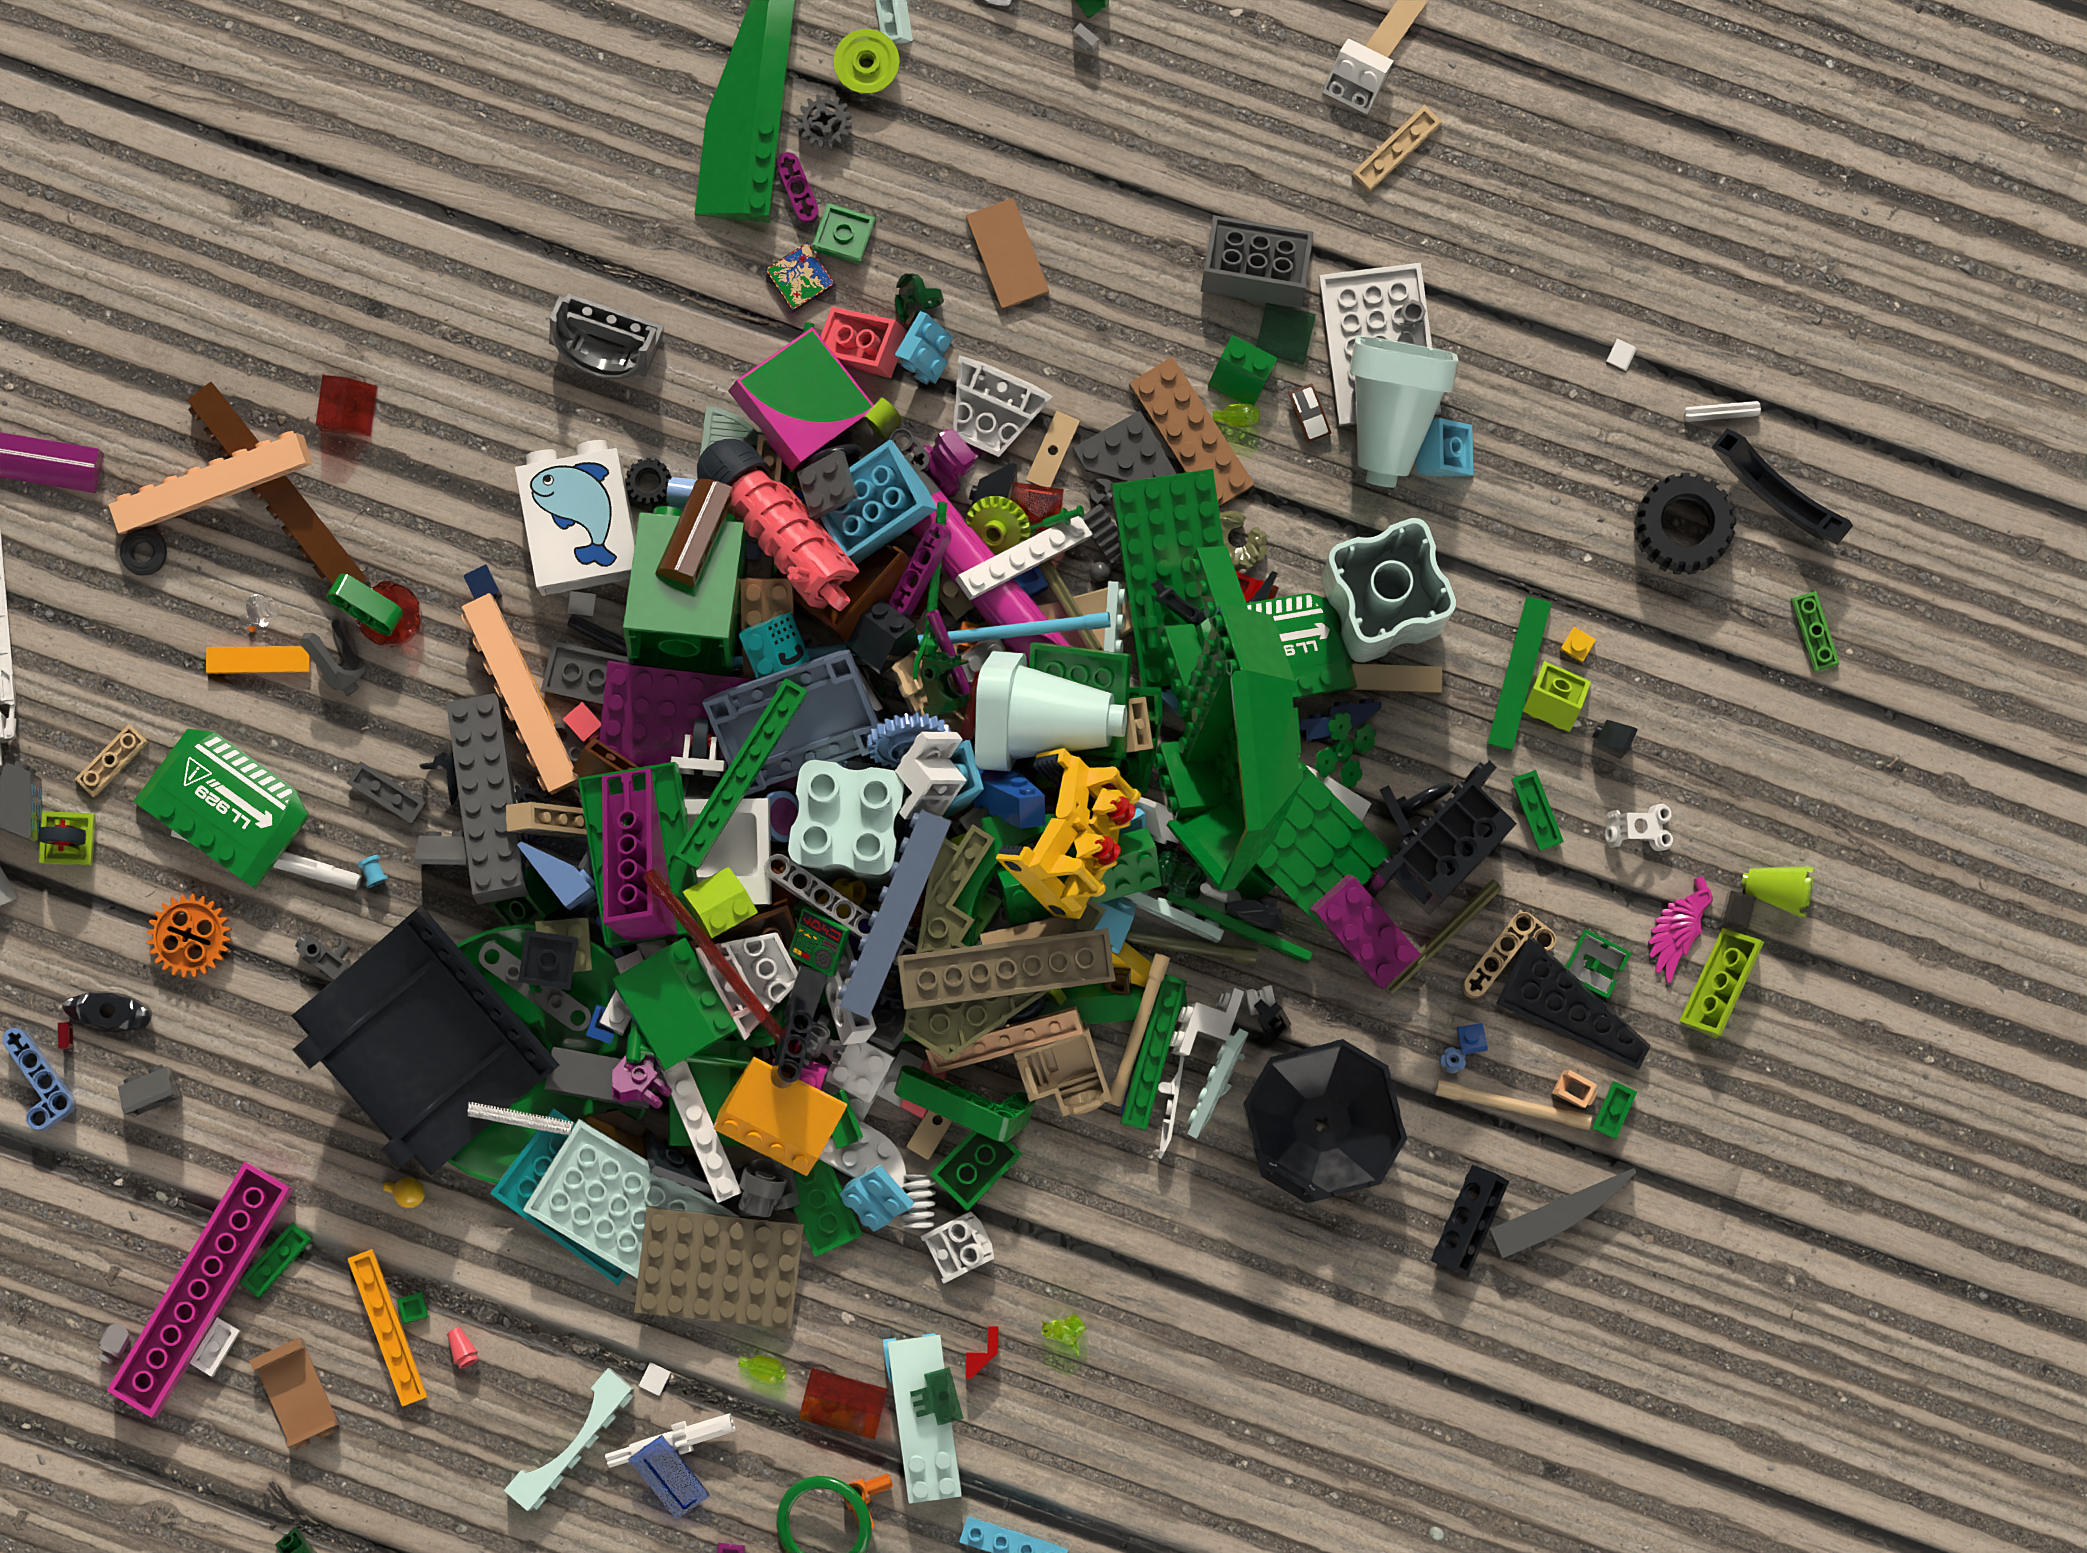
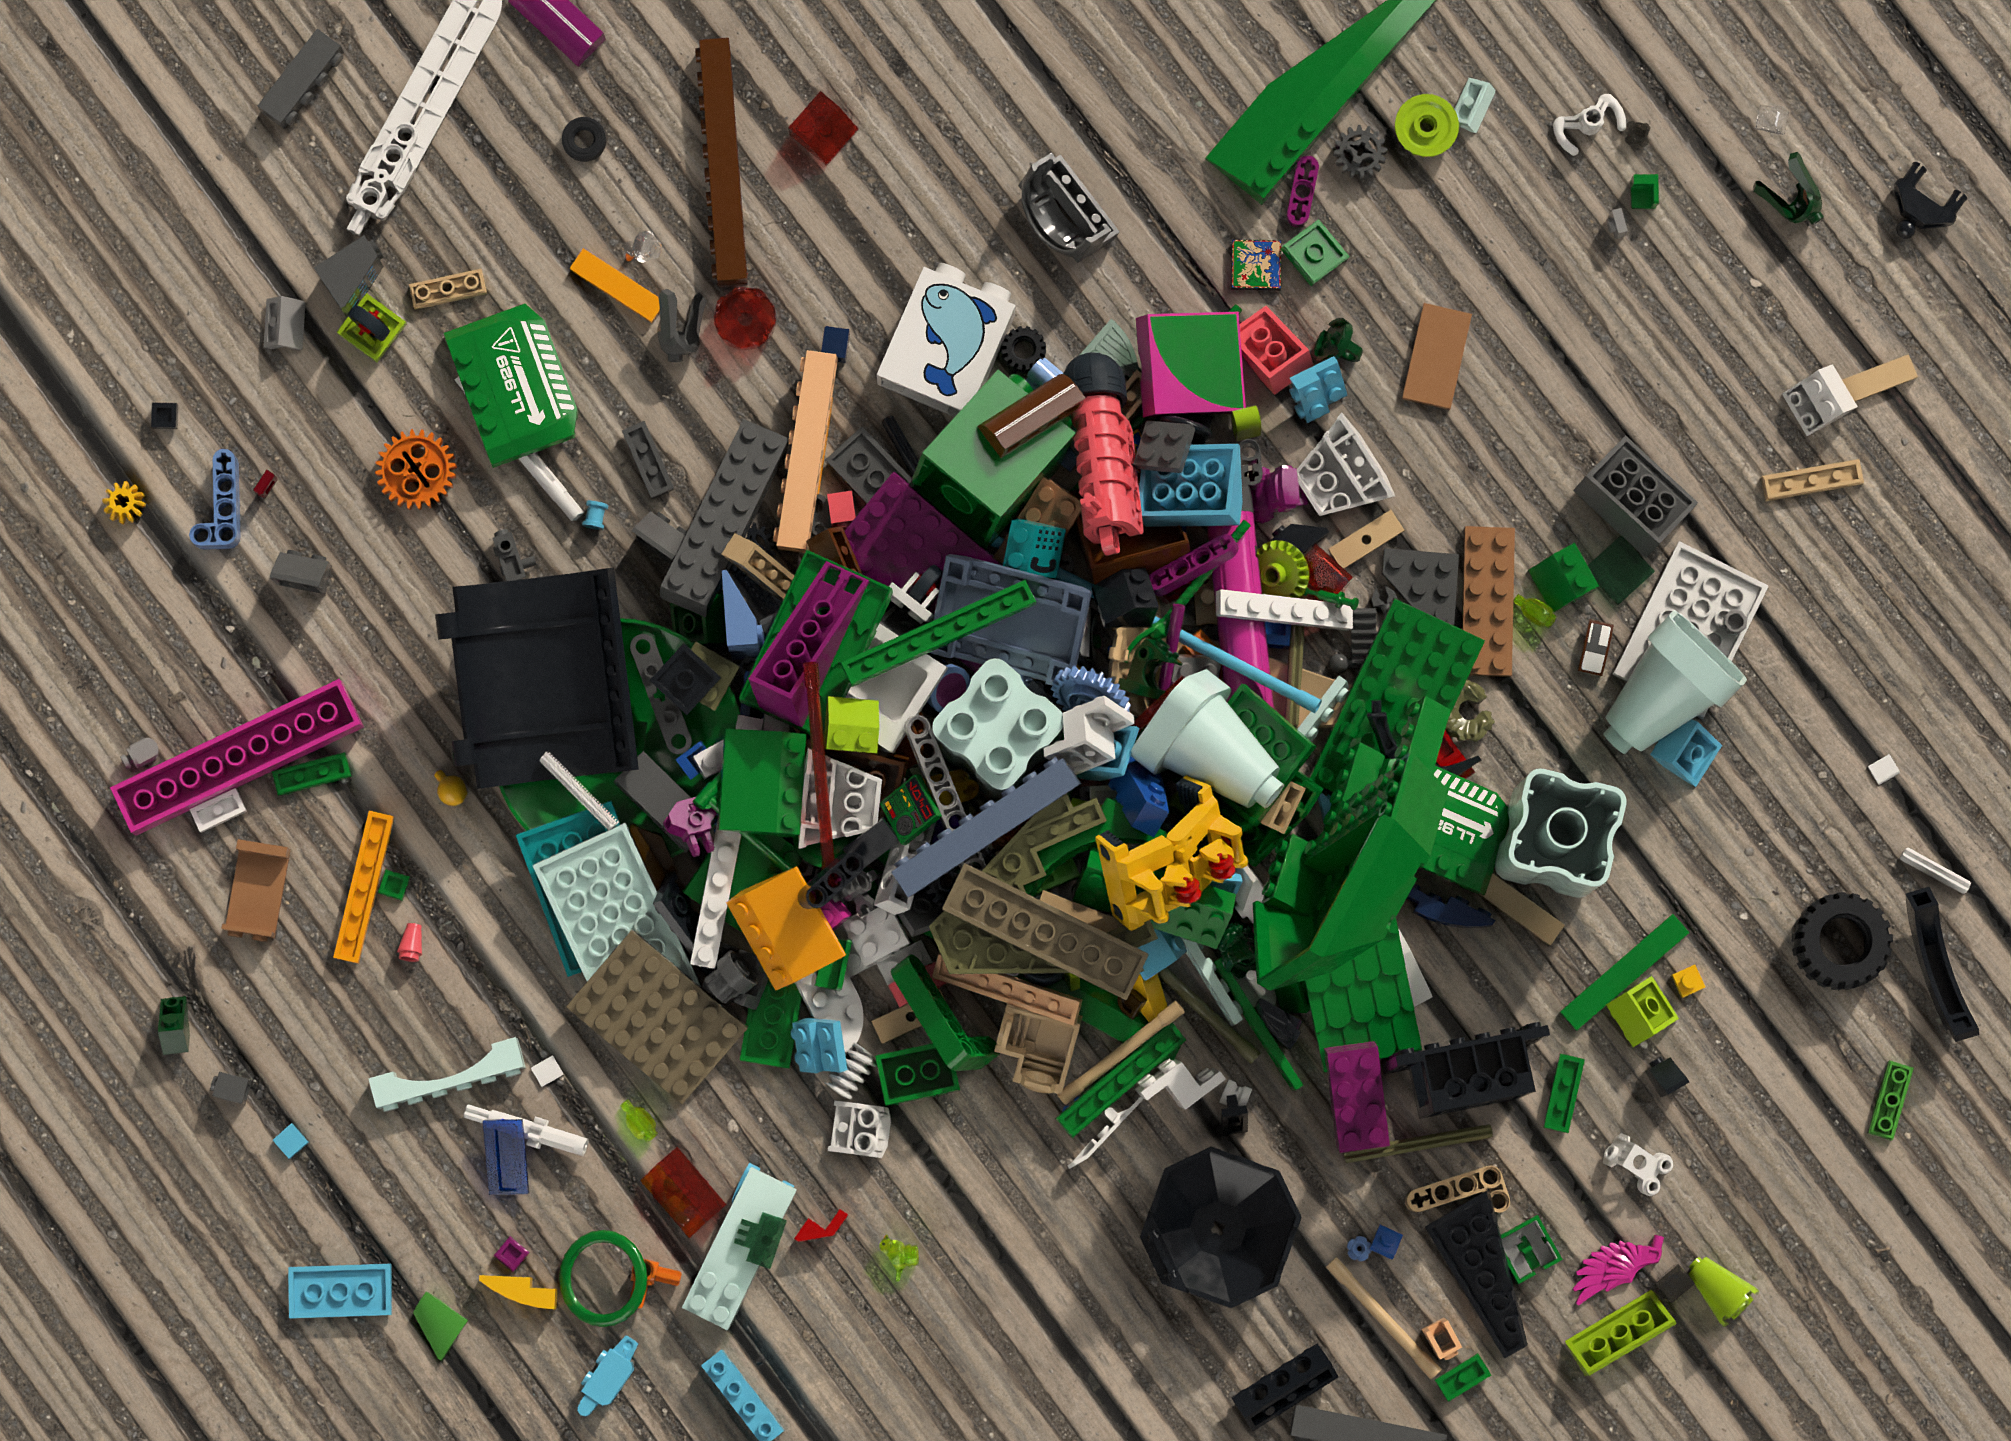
camera: 30 degrees right, 0 degrees up
black piece [62,991,152,1033] -> none
light nougat brick [108,431,313,535] -> none
green beam [326,574,404,636] -> none
black piece [419,752,459,805] -> none
white piece [567,591,596,616] -> none
light aqua plate [1187,1028,1249,1139] -> none
green plant [1314,712,1376,788] -> none
black tile [1380,781,1453,838] -> none

